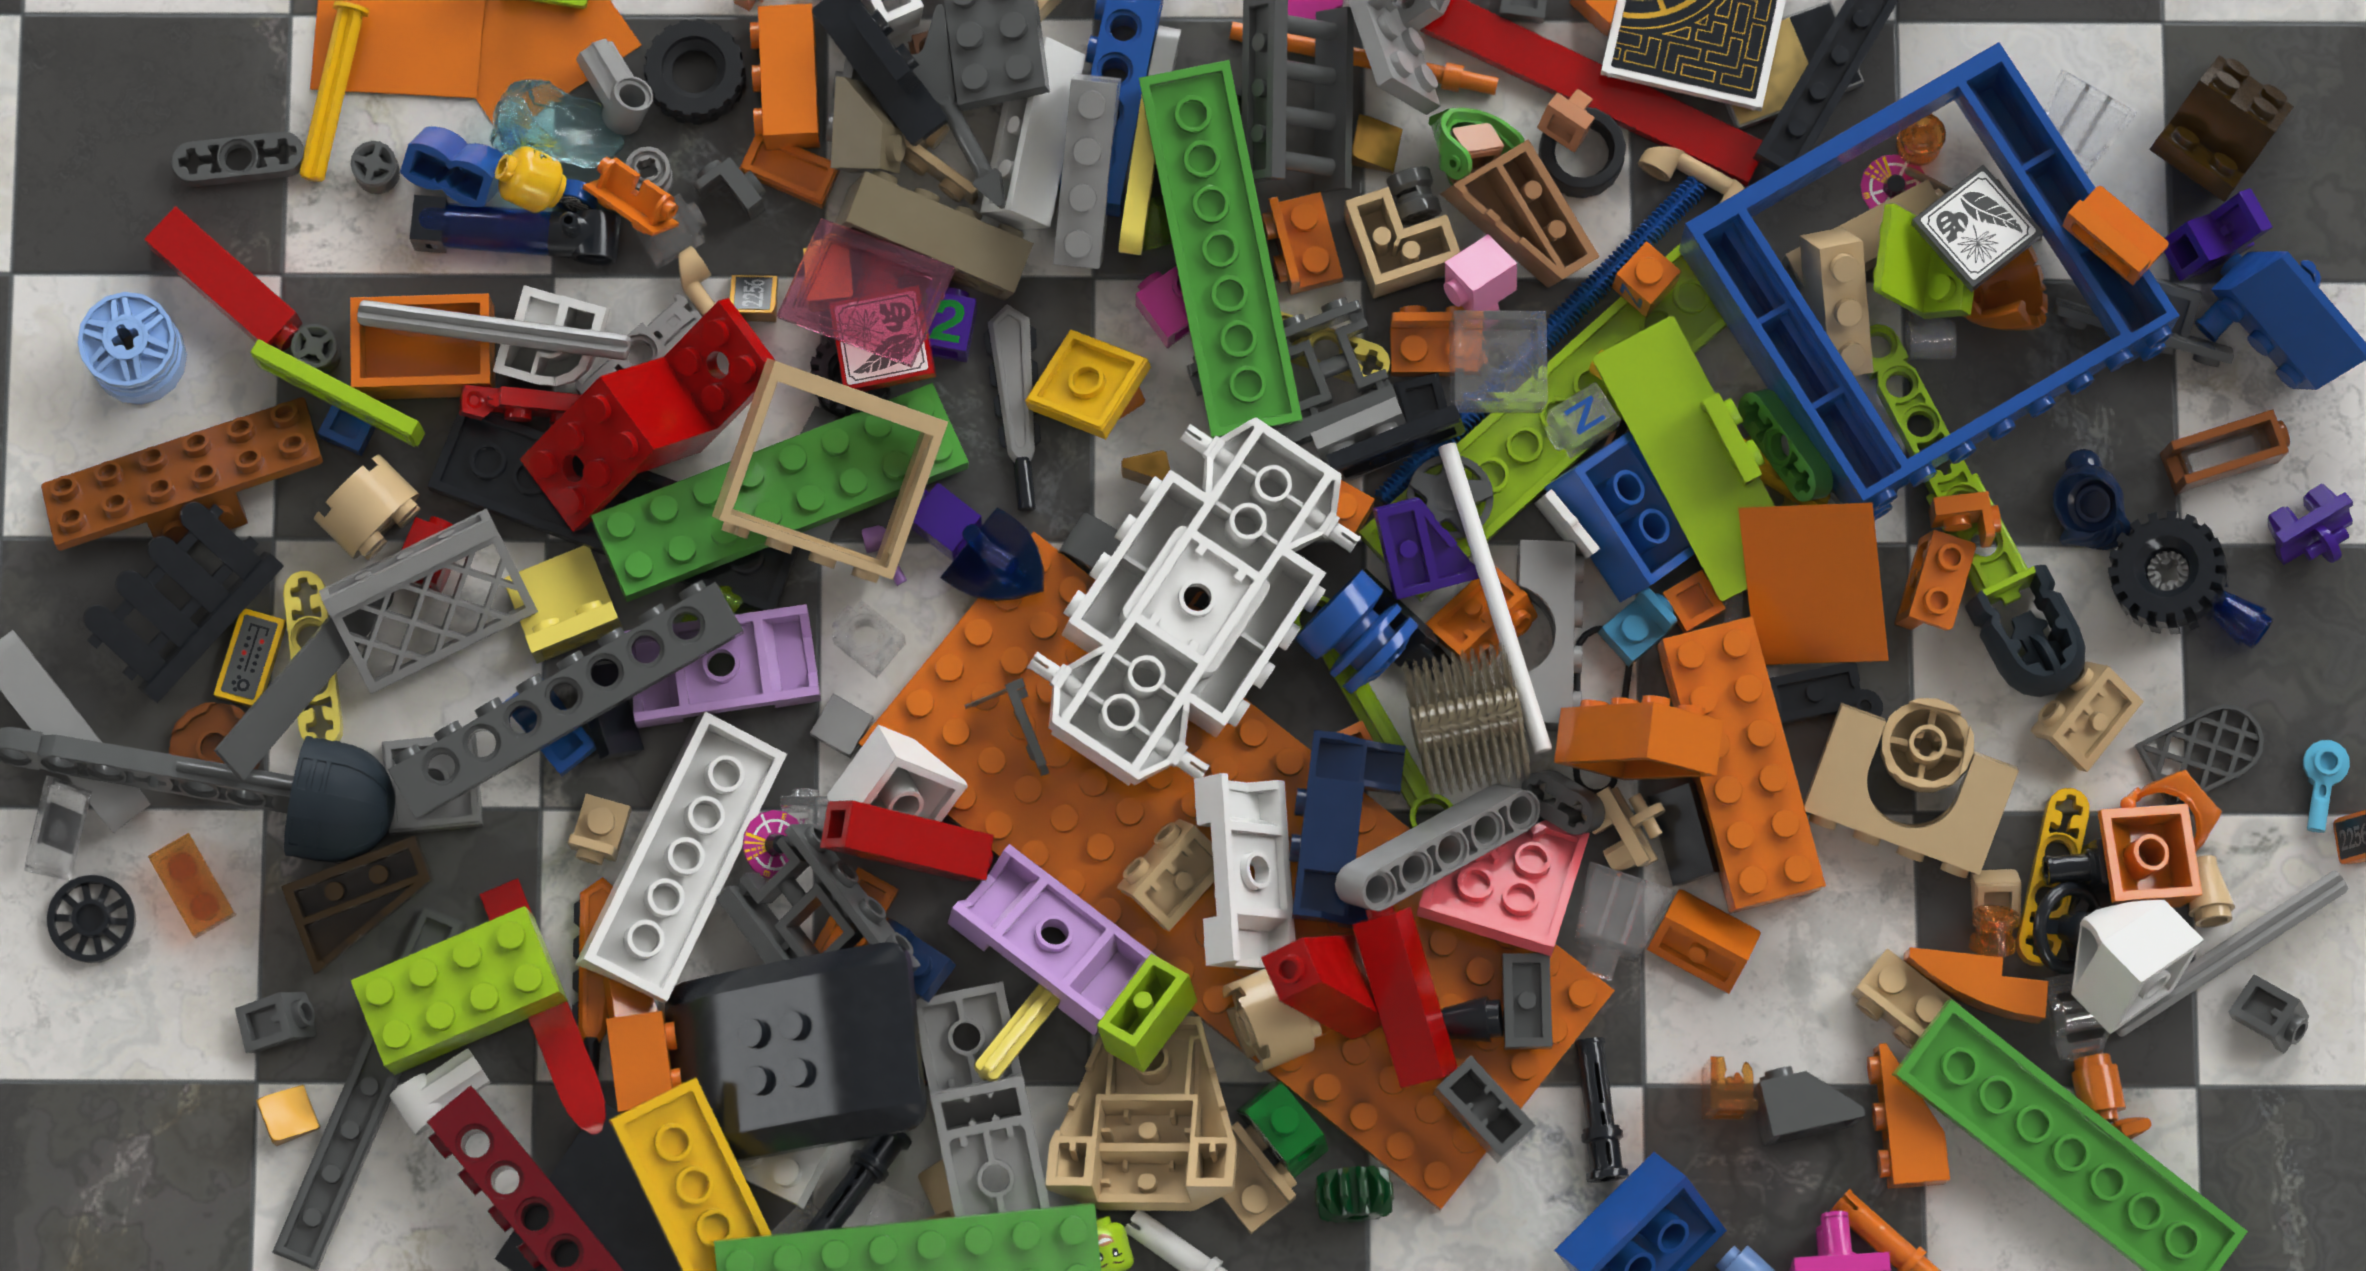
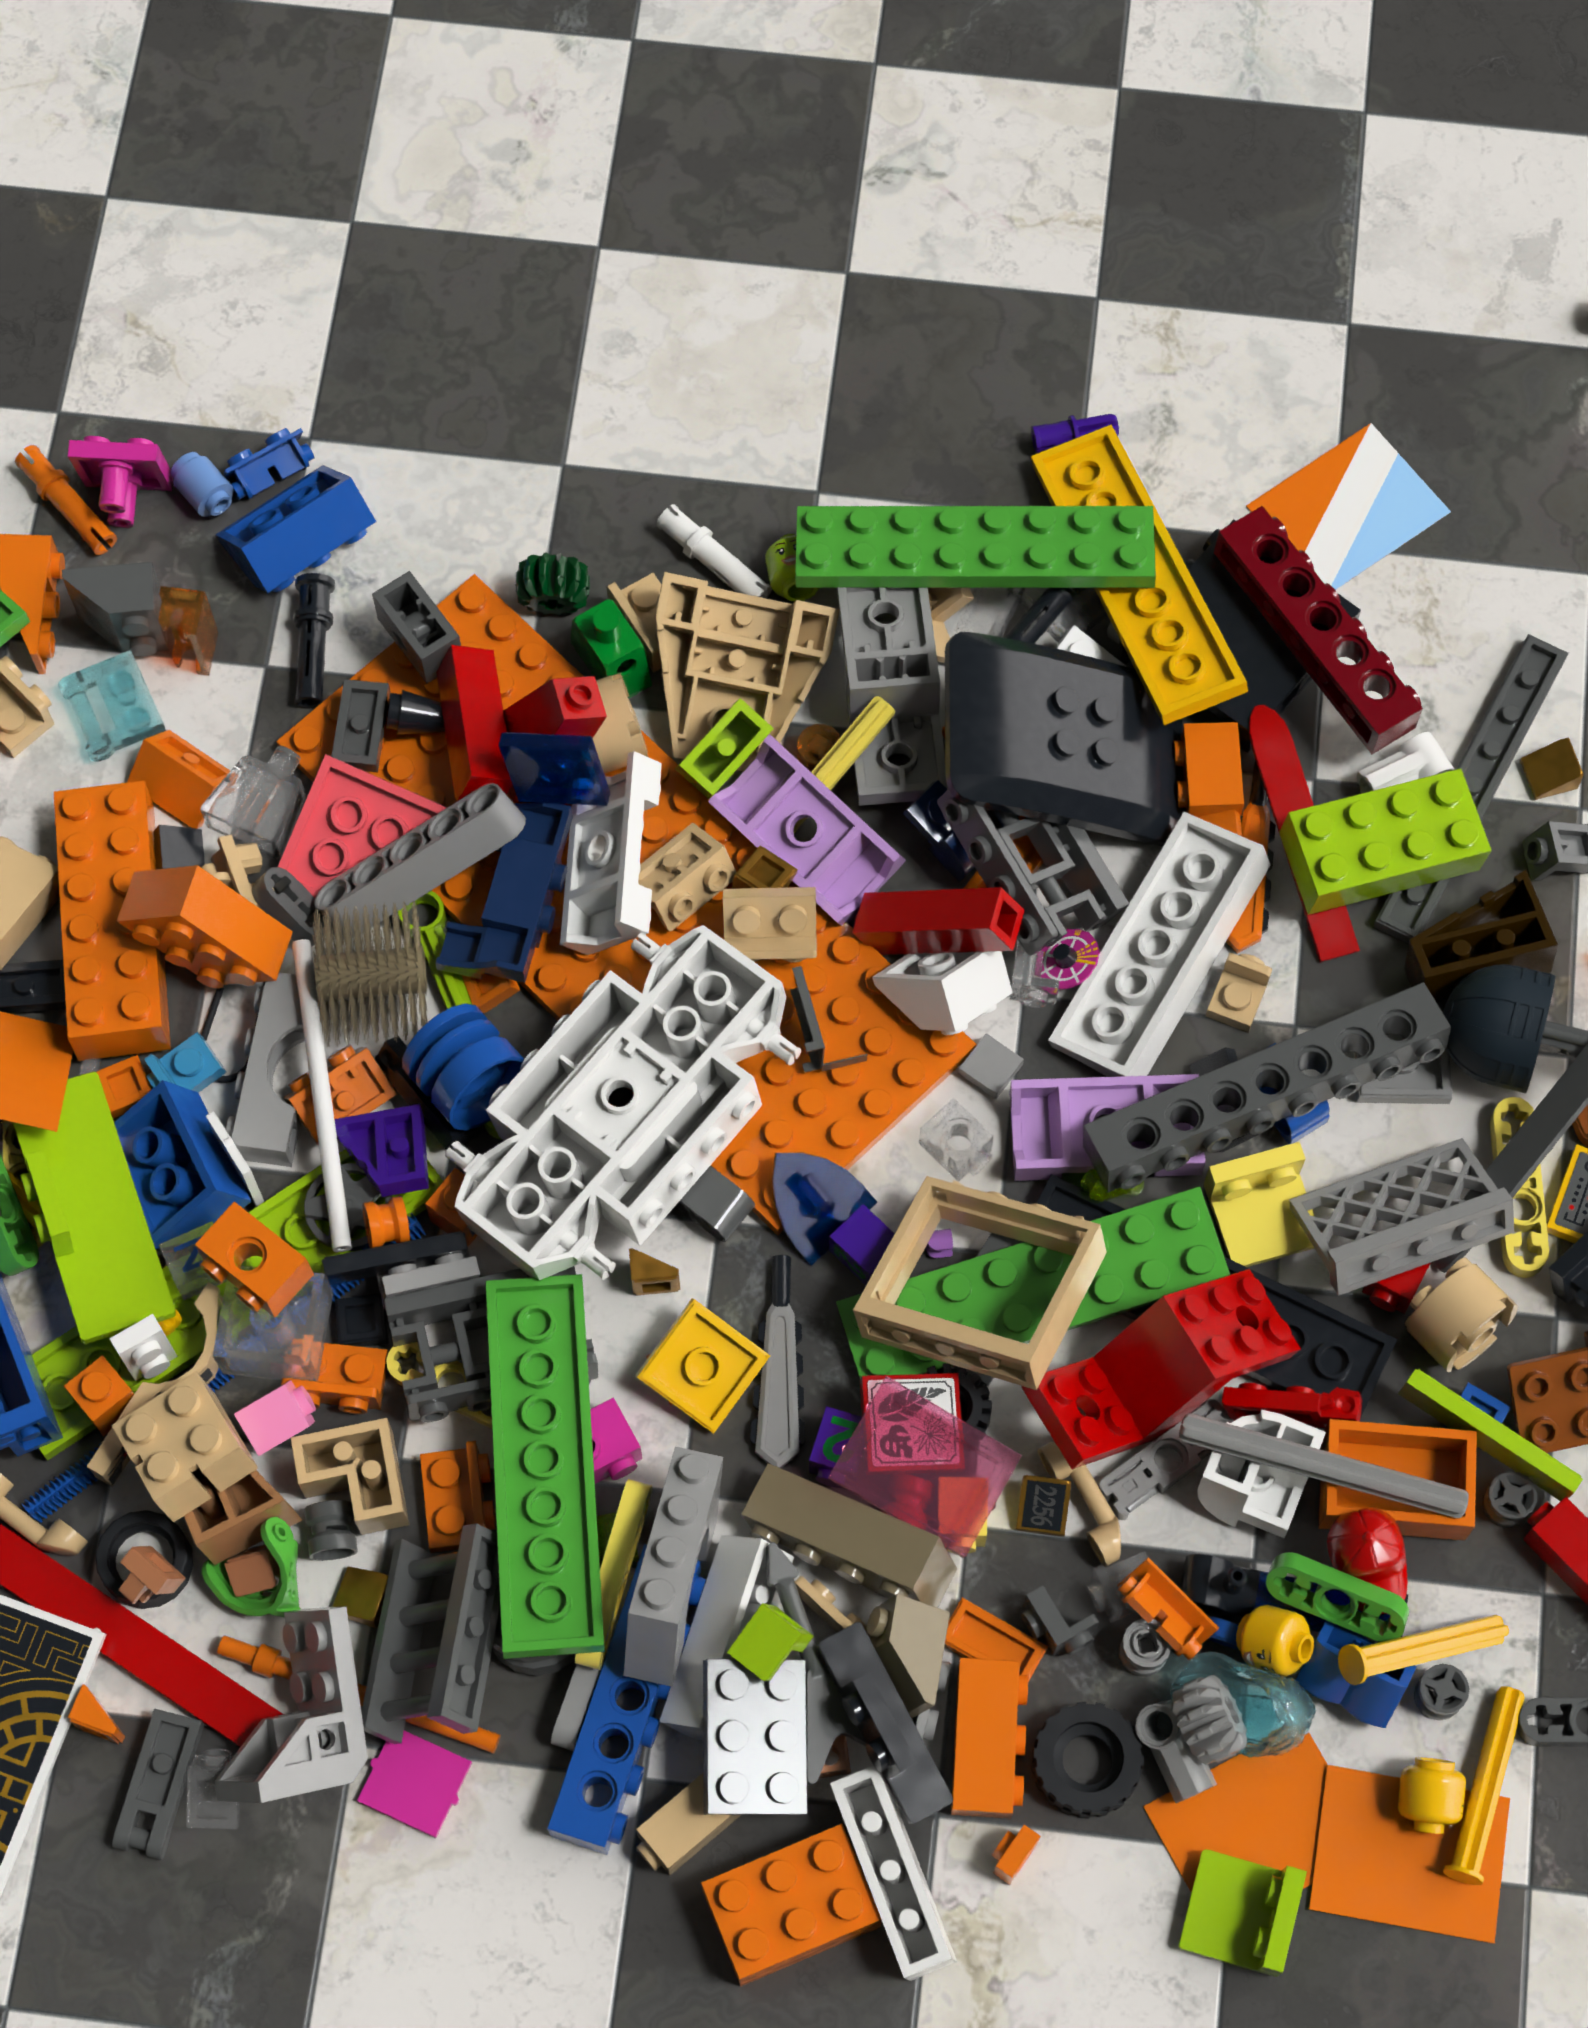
camera: 170 degrees left, 10 degrees down
none -> clear light blue plate [58,650,166,762]
none -> tan piece [87,1282,226,1487]
none -> white plate [110,1314,178,1381]
none -> tan piece [111,1371,258,1522]
none -> orange brick [195,1201,314,1318]
none -> orange wheel [362,1196,410,1248]
none -> clear blue tile [499,732,610,806]
none -> tan bracket [723,887,817,962]
none -> lime panel [727,1603,814,1681]
none -> pearl gold slope [732,845,798,889]
none -> clear orange wheel [797,724,840,772]
none -> light grey gear [1172,1675,1247,1765]
none -> bright green beam [1266,1552,1409,1642]
none -> red piece [1327,1507,1408,1615]
none -> yellow axle [1338,1615,1509,1685]
none -> yellow head [1398,1757,1466,1834]

